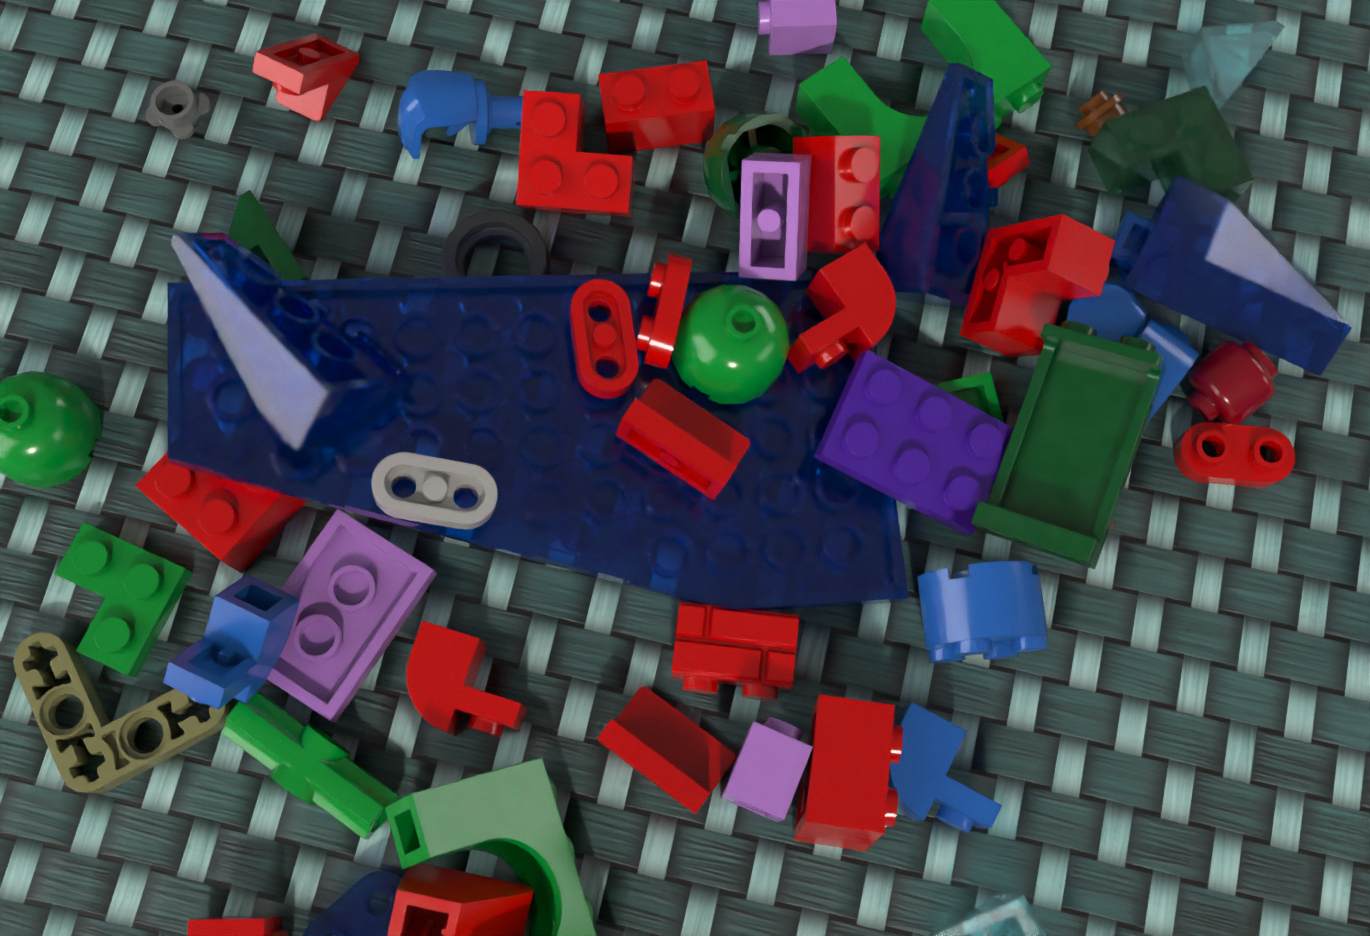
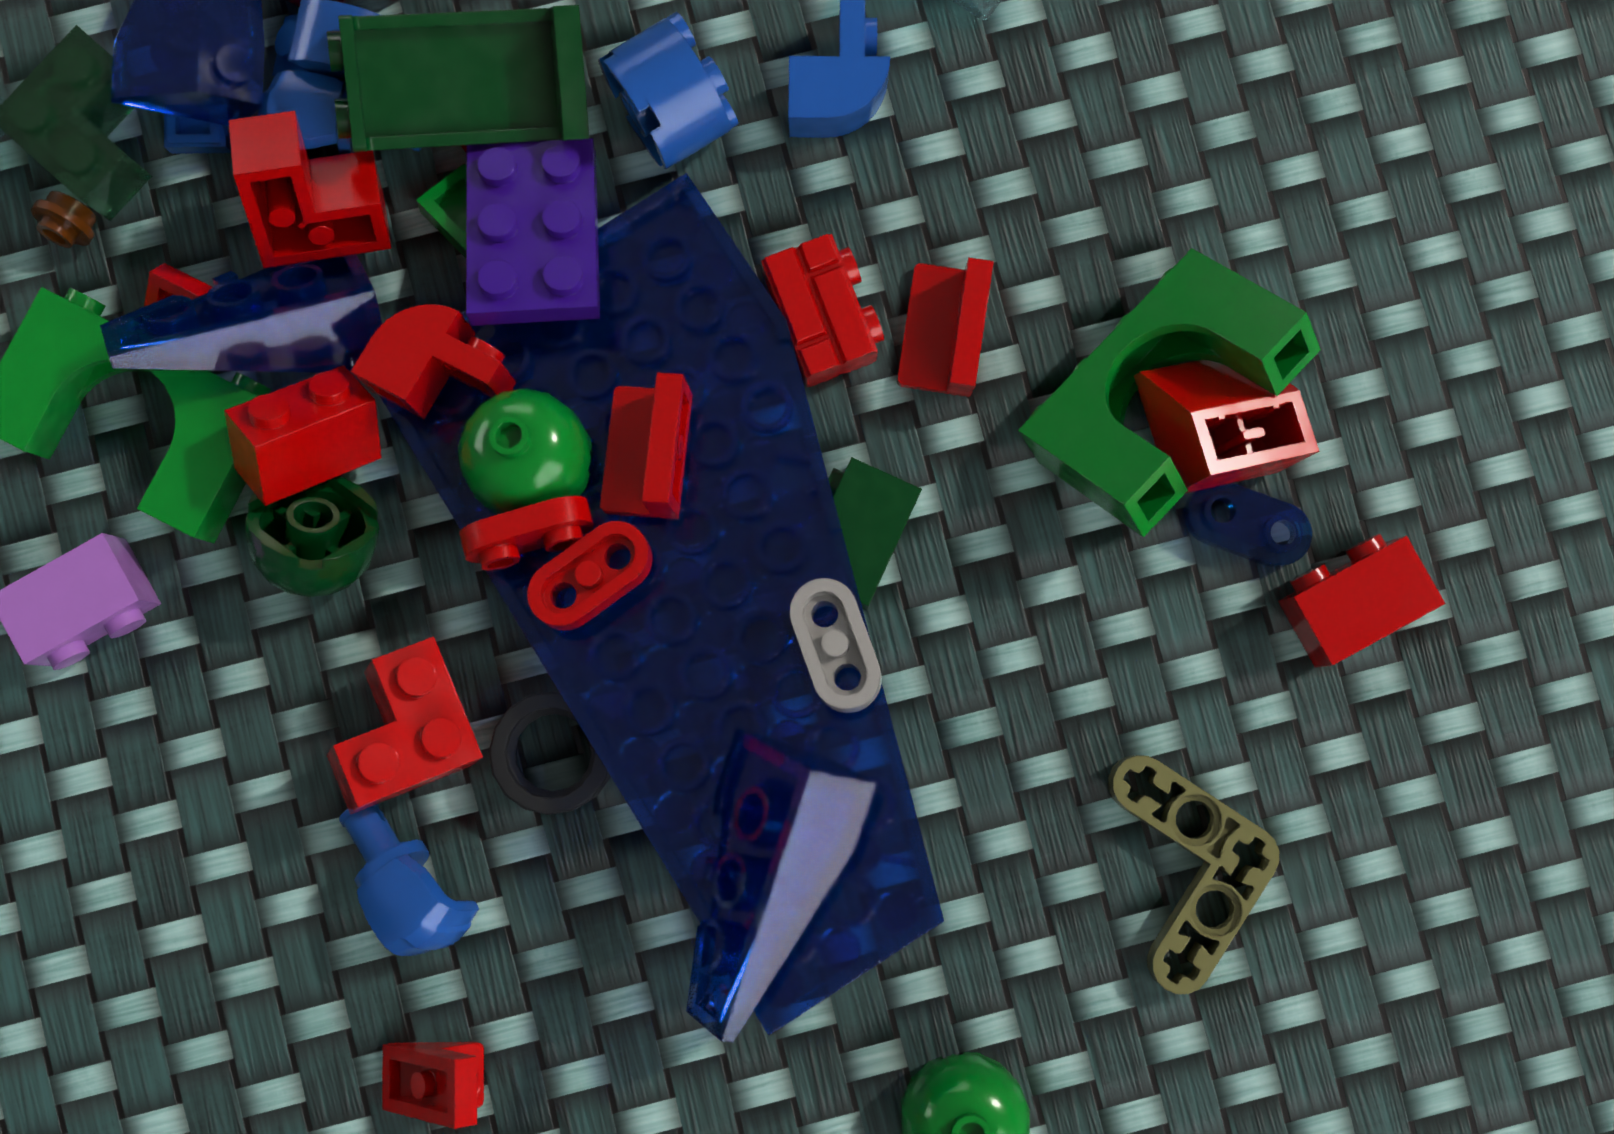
camera: 115 degrees left, 10 degrees up
green plate [55,522,193,678] -> none
red brick [135,434,320,574] -> none
blue brick [163,574,300,710] -> none
dark green slope [219,190,320,308] -> none
green piece [221,691,400,840] -> none
medium lavender plate [267,509,437,723] -> none
red brick [406,621,527,737] -> none
red brick [598,60,715,154] -> none
medium lavender brick [721,717,813,822] -> none
medium lavender brick [739,152,811,281] -> none
red brick [794,694,903,851] -> none
none -> dark green slope [818,457,922,610]

